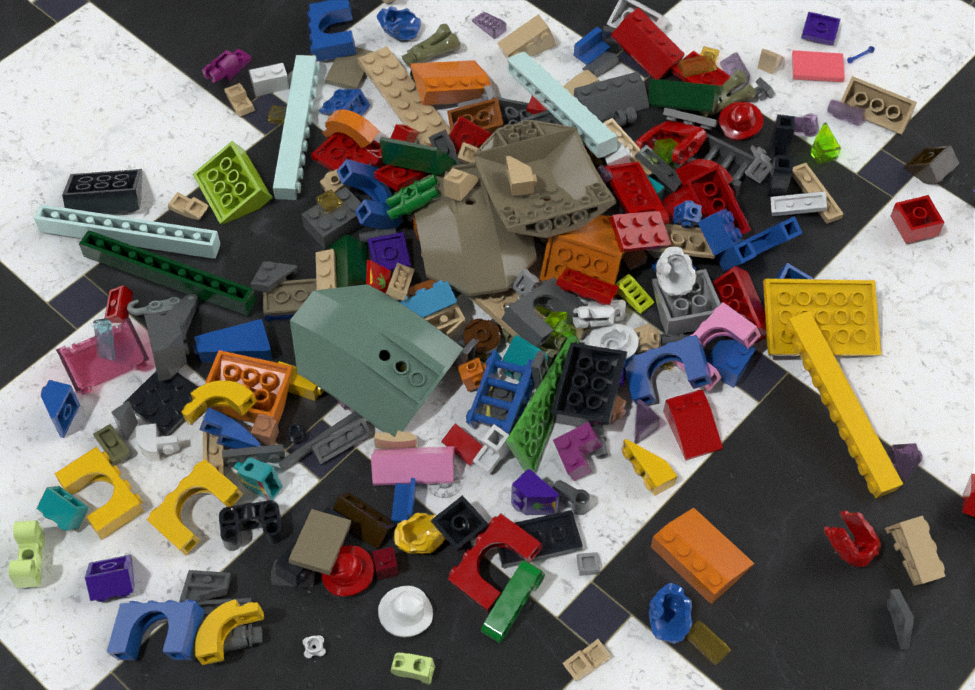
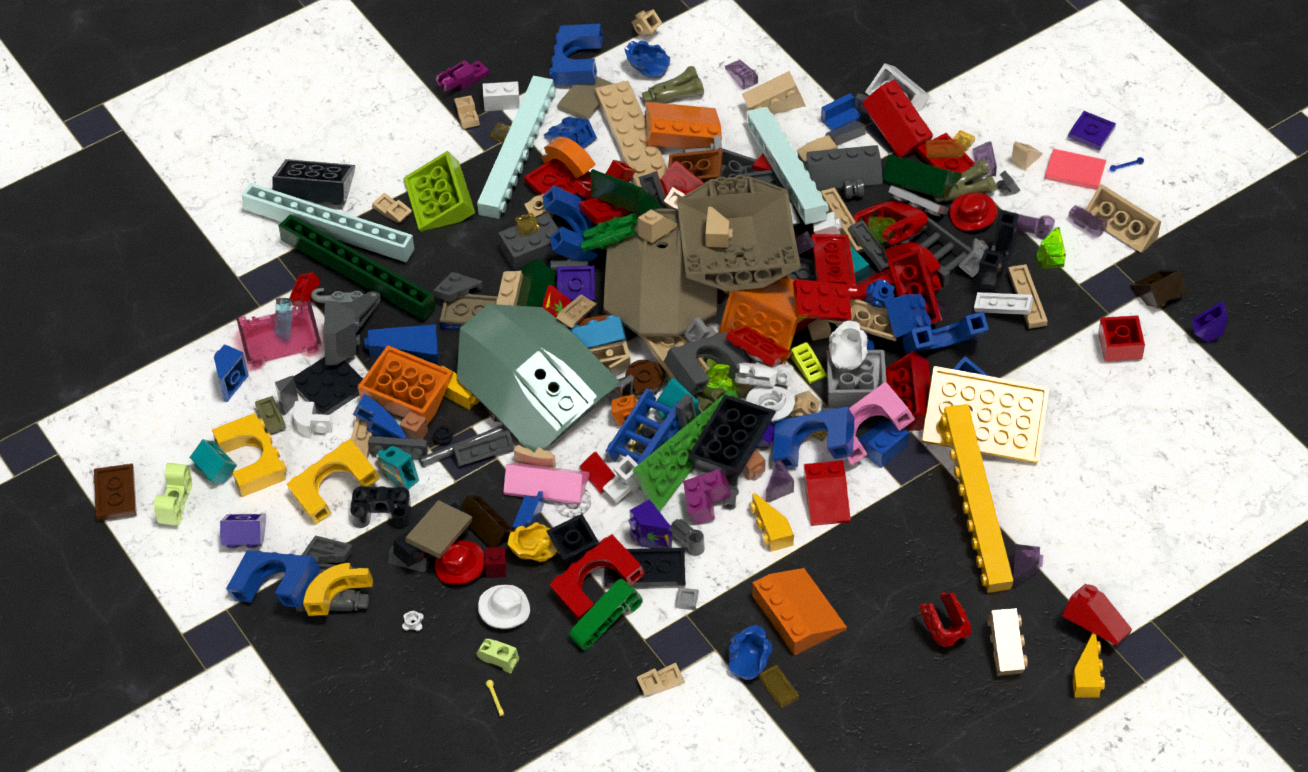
camera: 15 degrees right, 5 degrees down
yellow arch [181,380,256,425] -> none
dark grey wing [887,589,914,650] -> none

